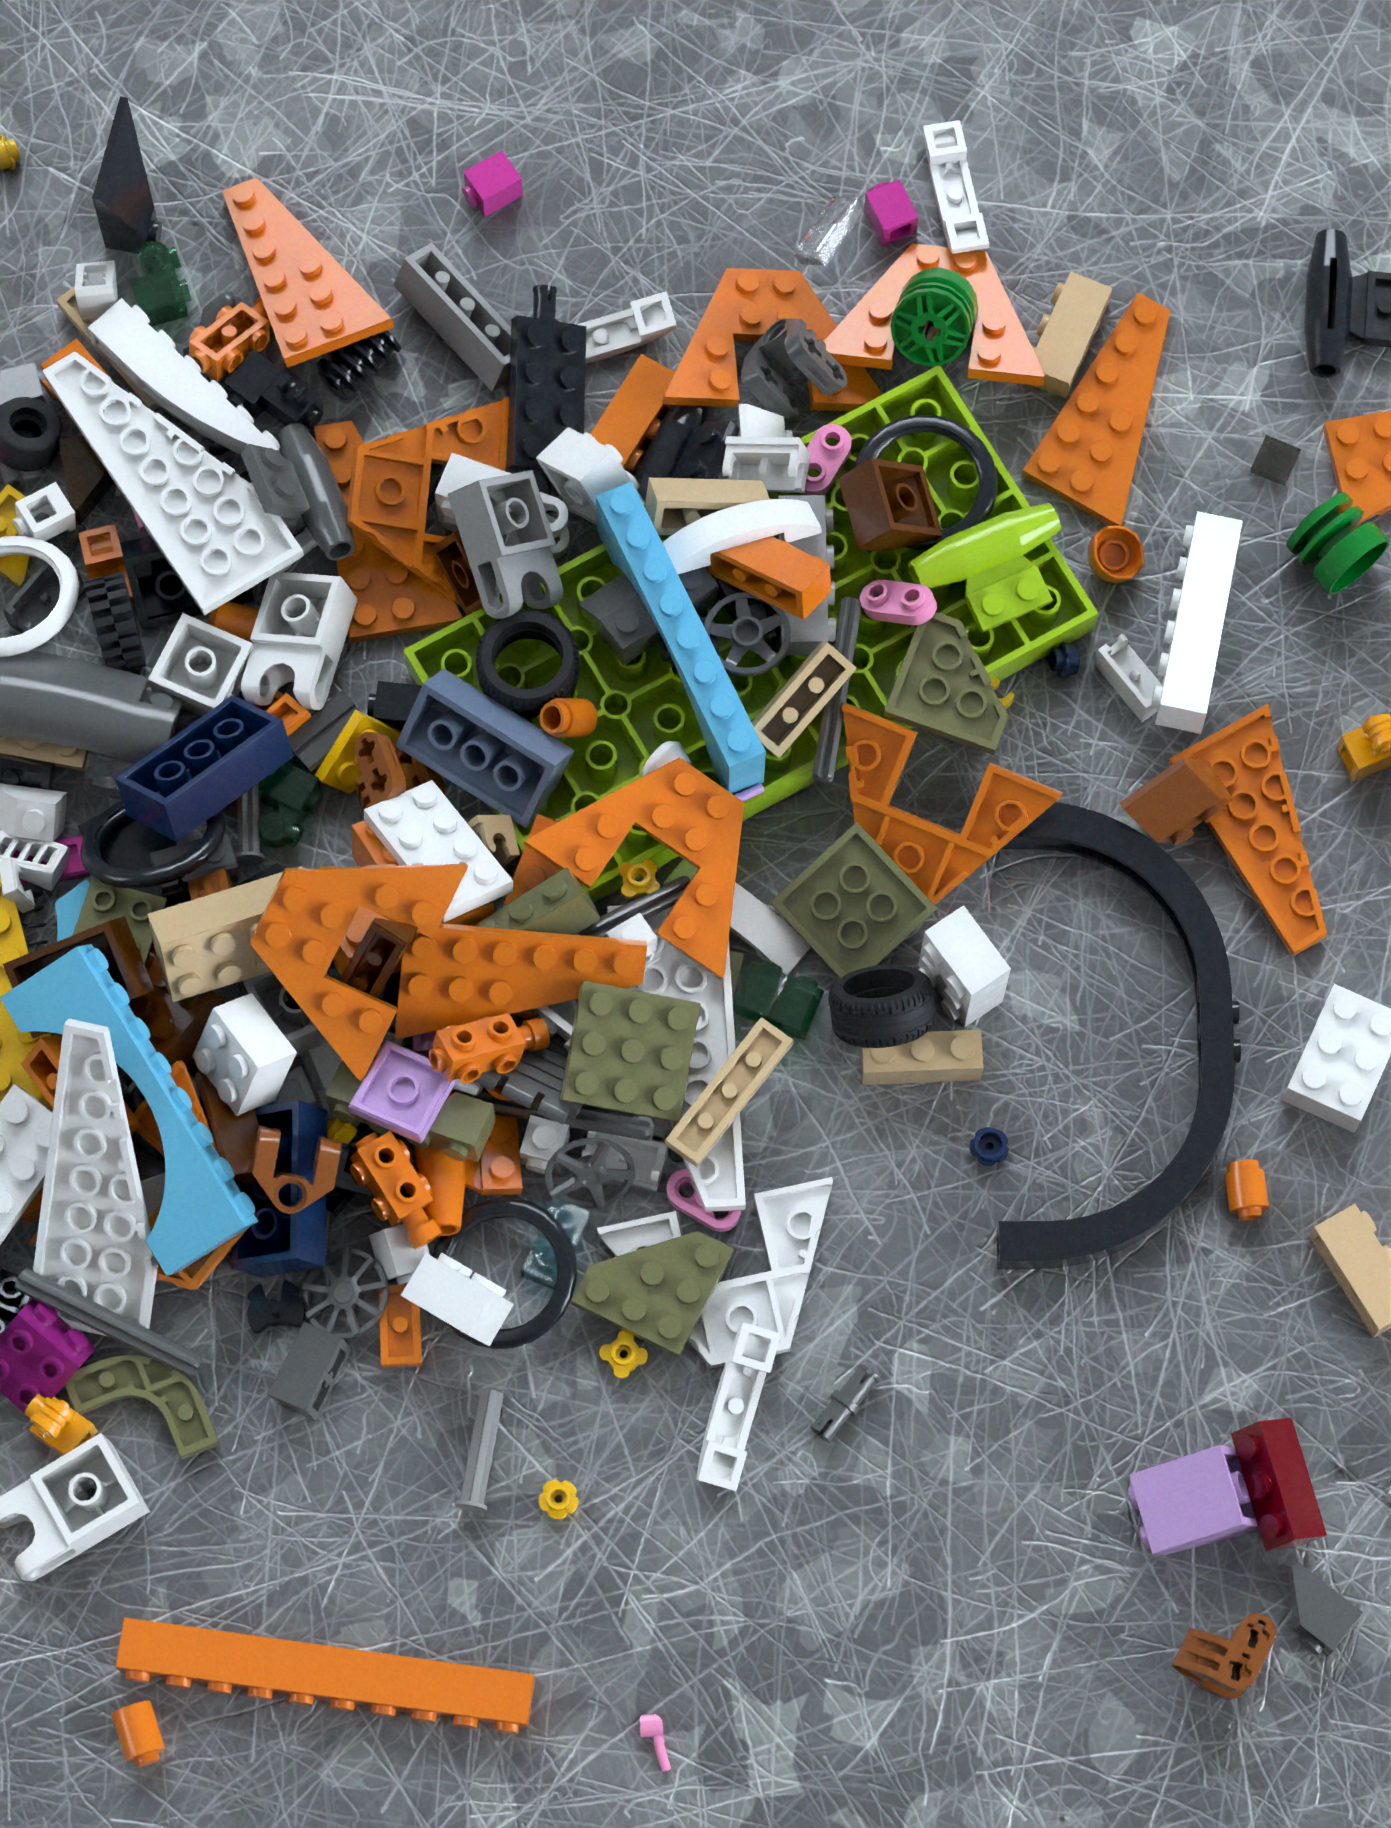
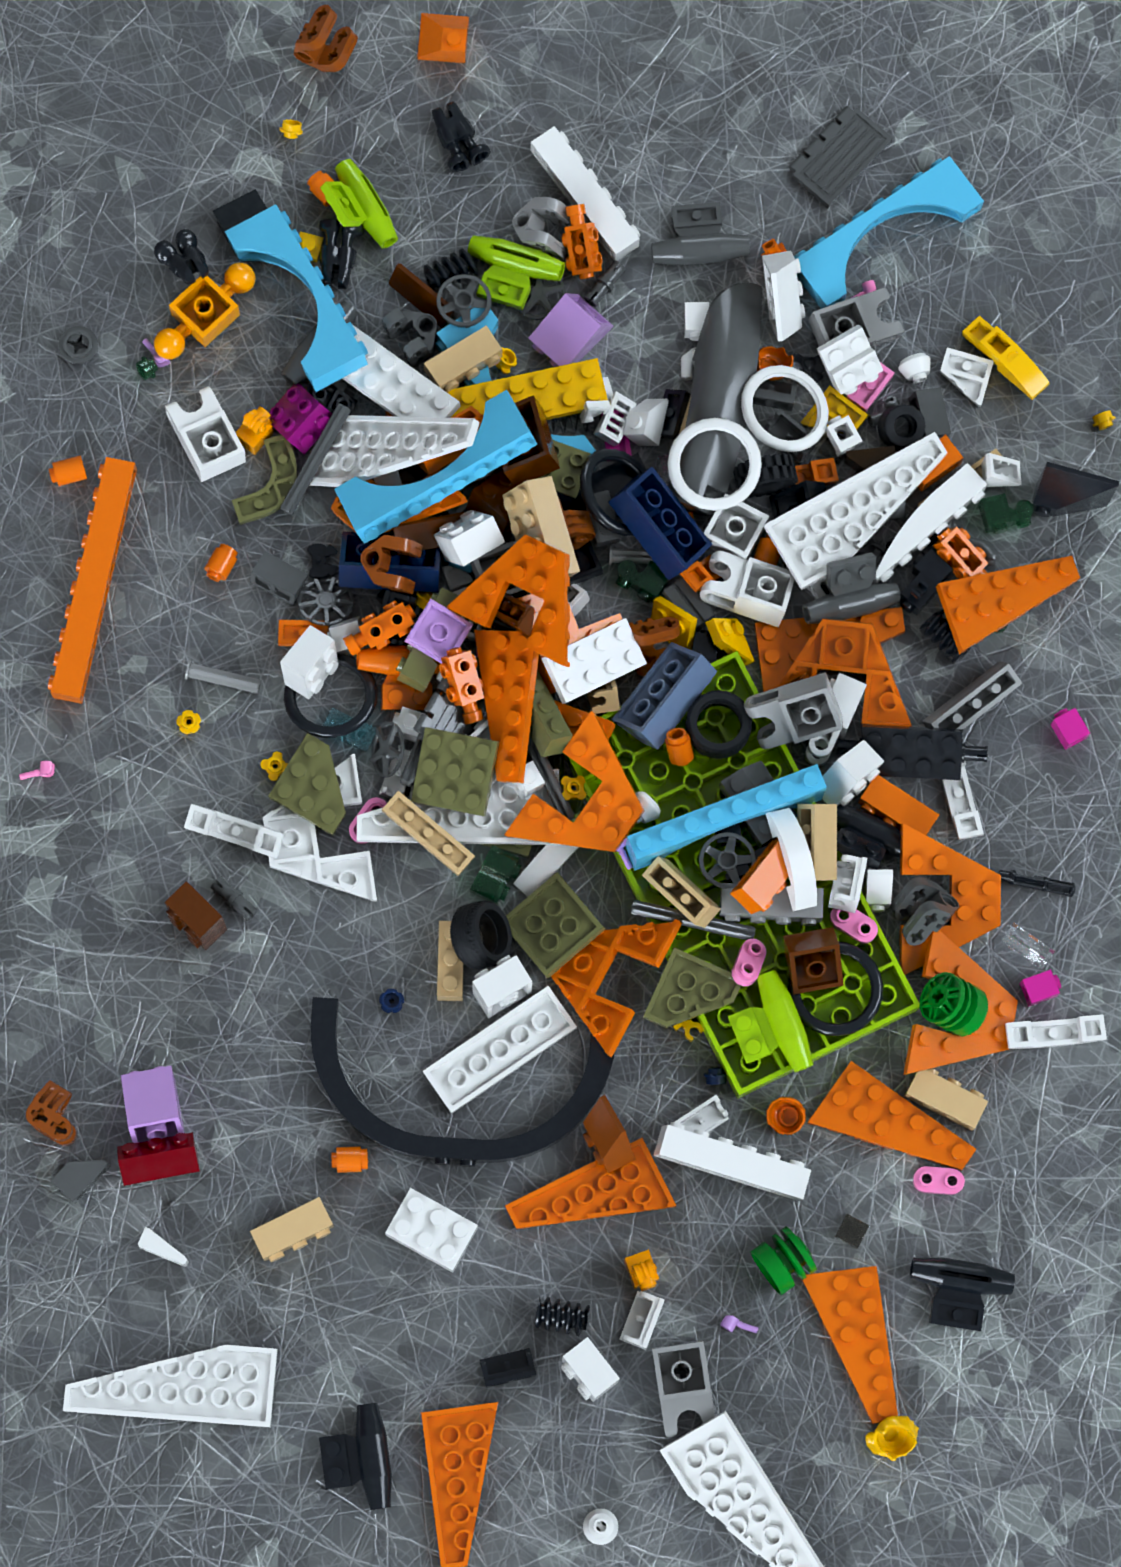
camera: 90 degrees right, 5 degrees up
none -> reddish brown brick [164,881,227,950]
none -> orange brick [204,543,238,582]
none -> white plate [423,986,577,1114]
none -> white wedge [667,418,762,511]
none -> yellow wing [705,618,755,666]
none -> bright pink plate [913,1166,965,1195]
none -> black piece [999,870,1076,897]

